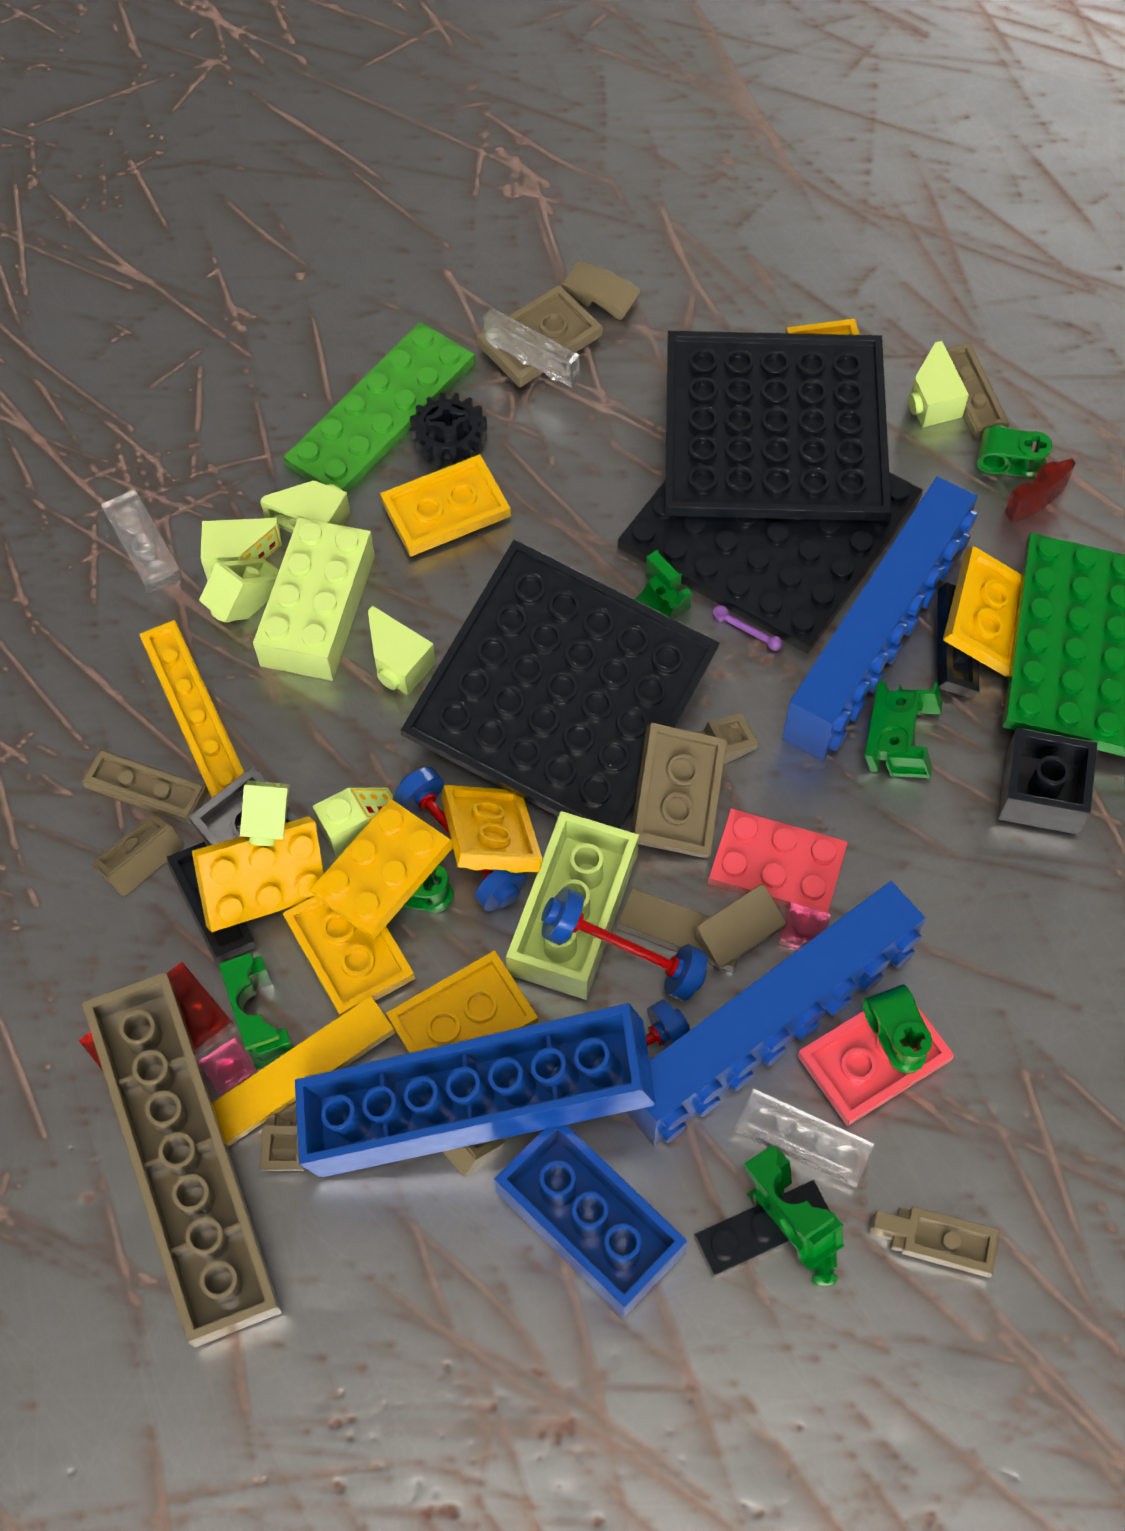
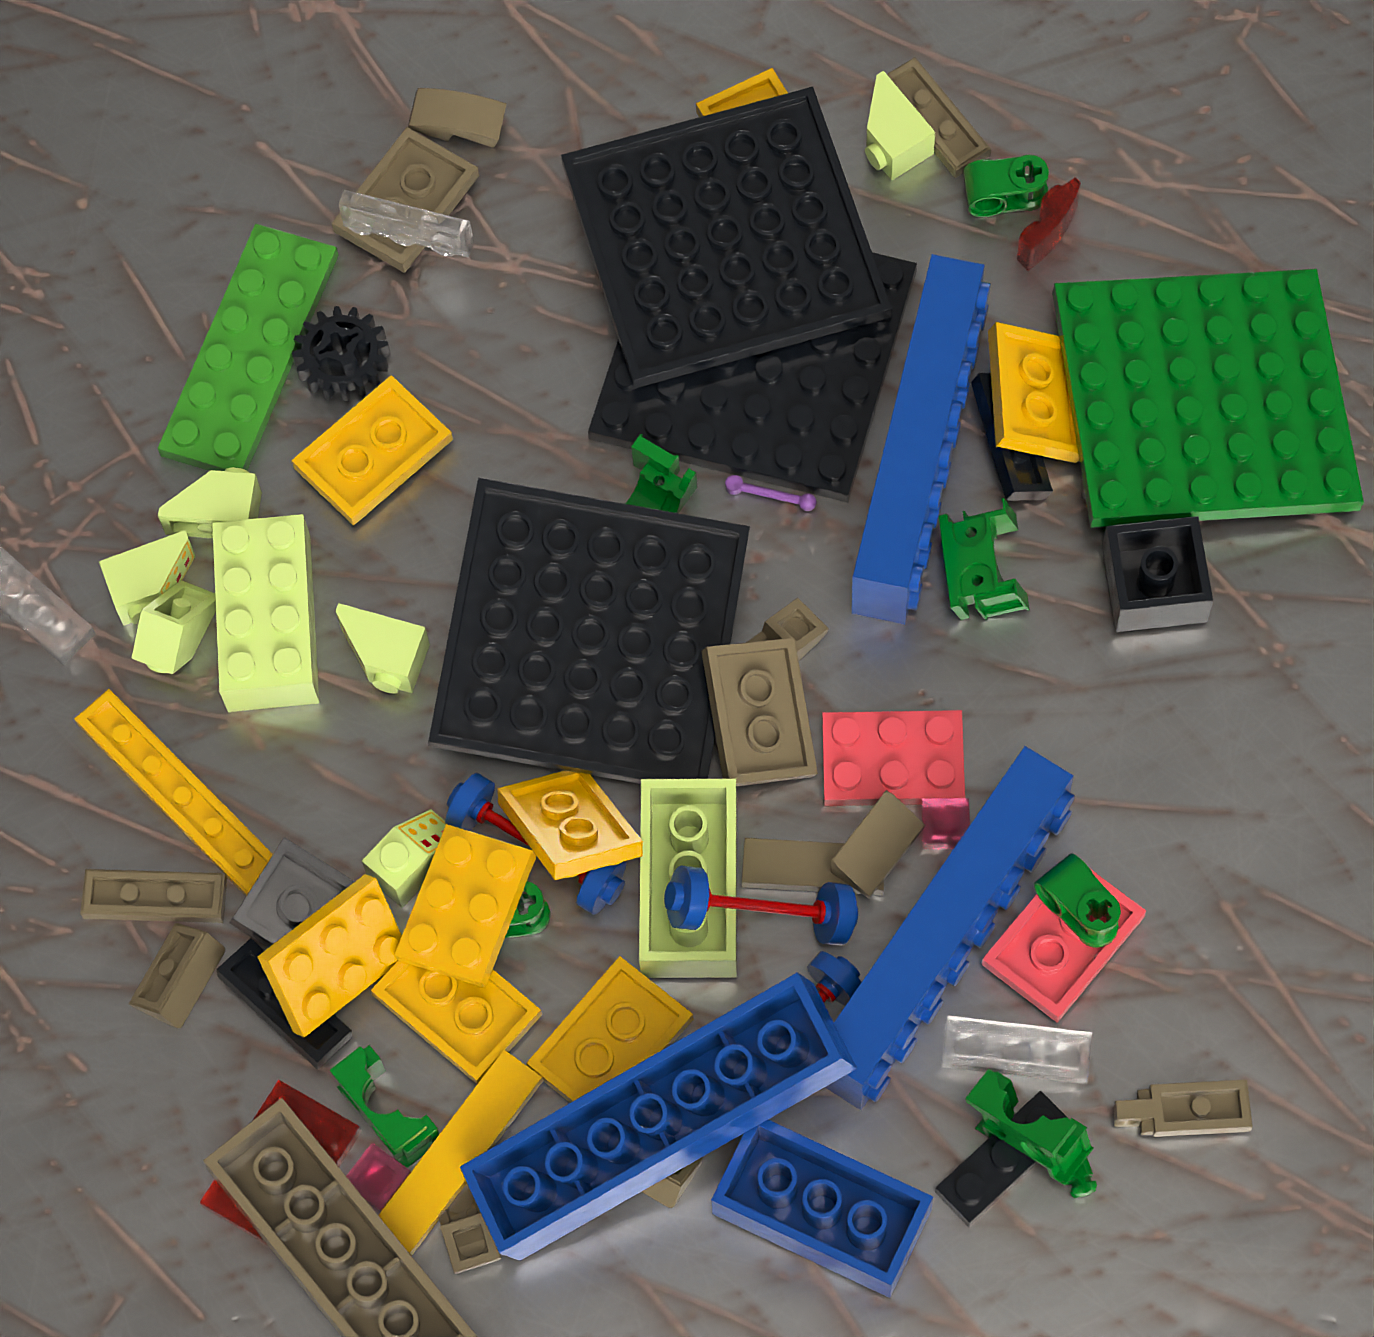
camera: 15 degrees left, 5 degrees up
yellowish green slope [240,780,290,846] -> none

